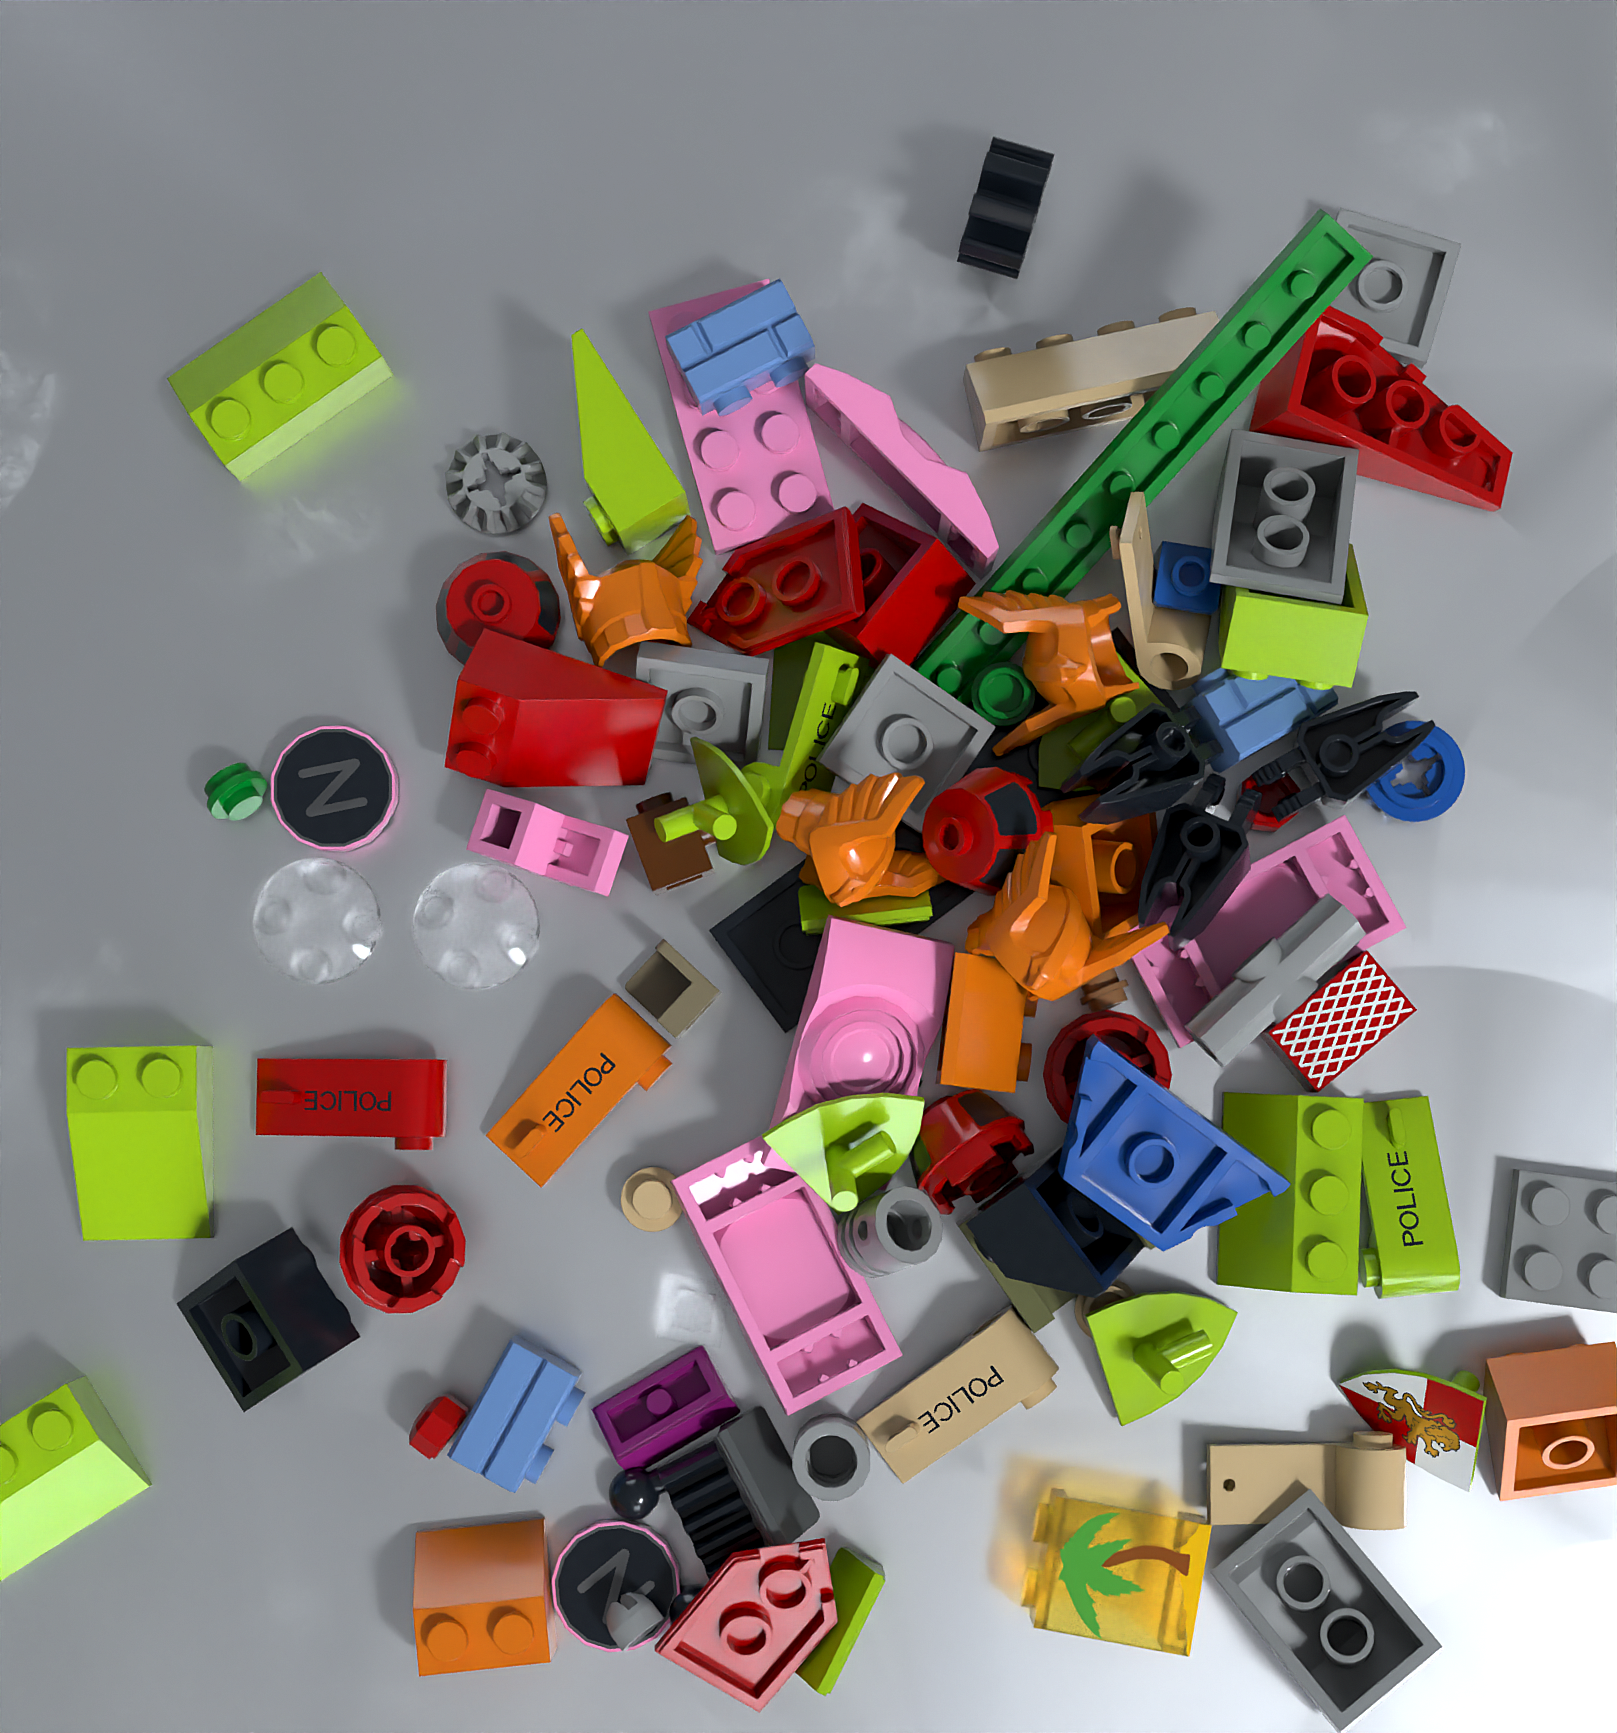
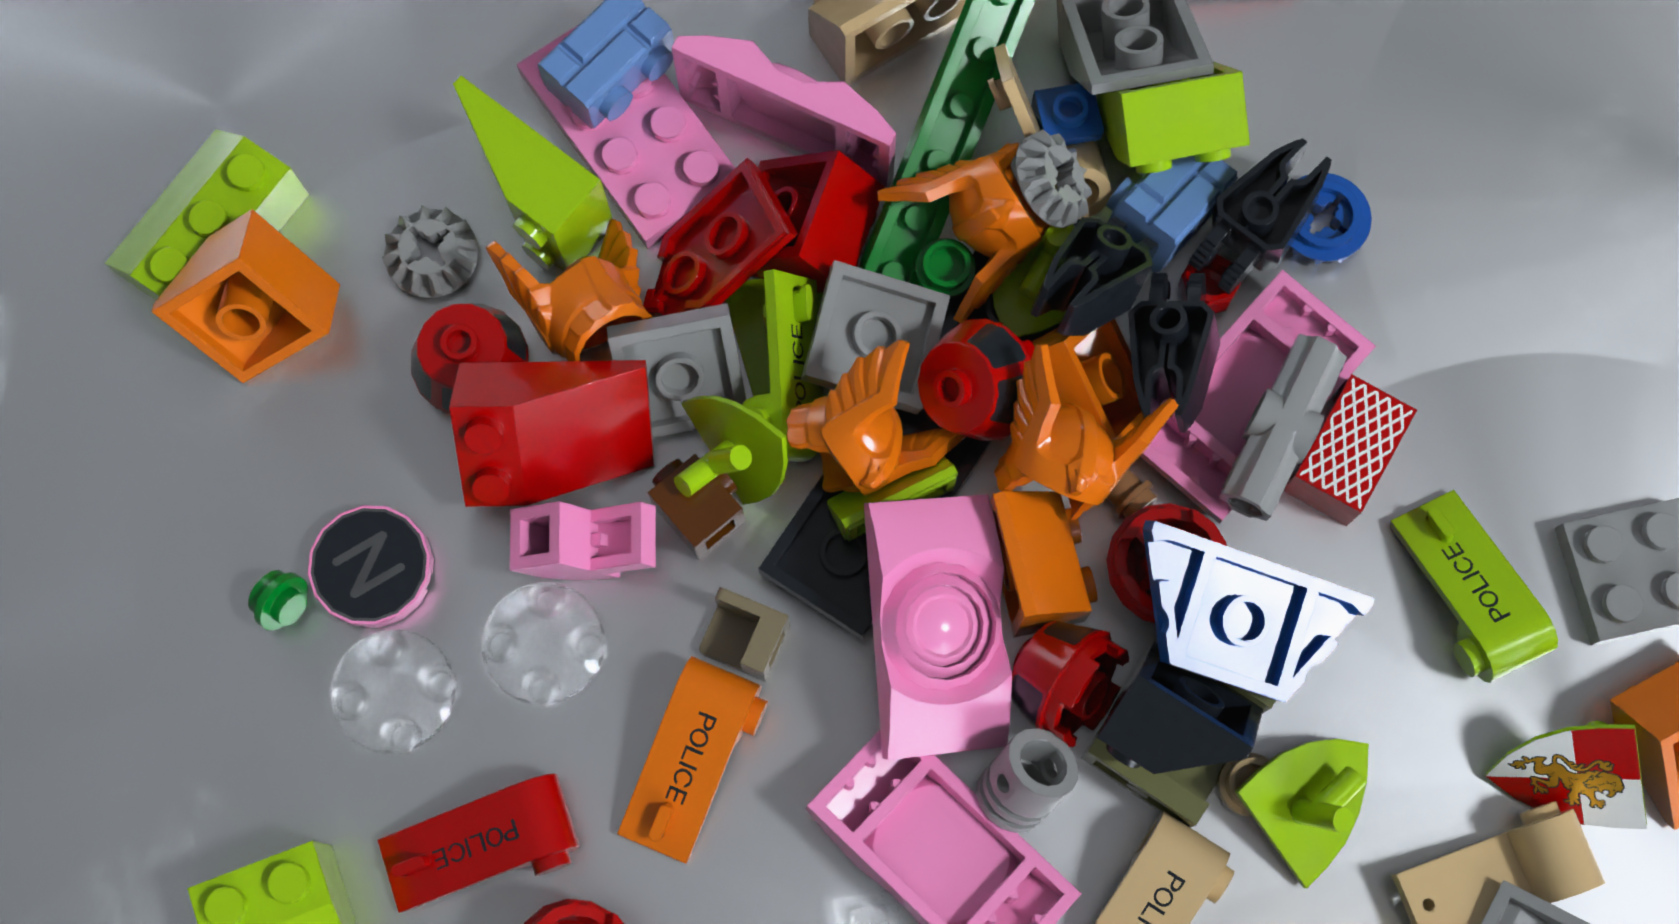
camera: 25 degrees left, 10 degrees down
tan plate [621,1167,683,1232] -> none
lime shield [762,1093,925,1215] -> none
lime slope [1216,1092,1364,1296] -> none
none -> orange slope [151,209,340,383]
none -> light grey gear [1015,130,1092,228]

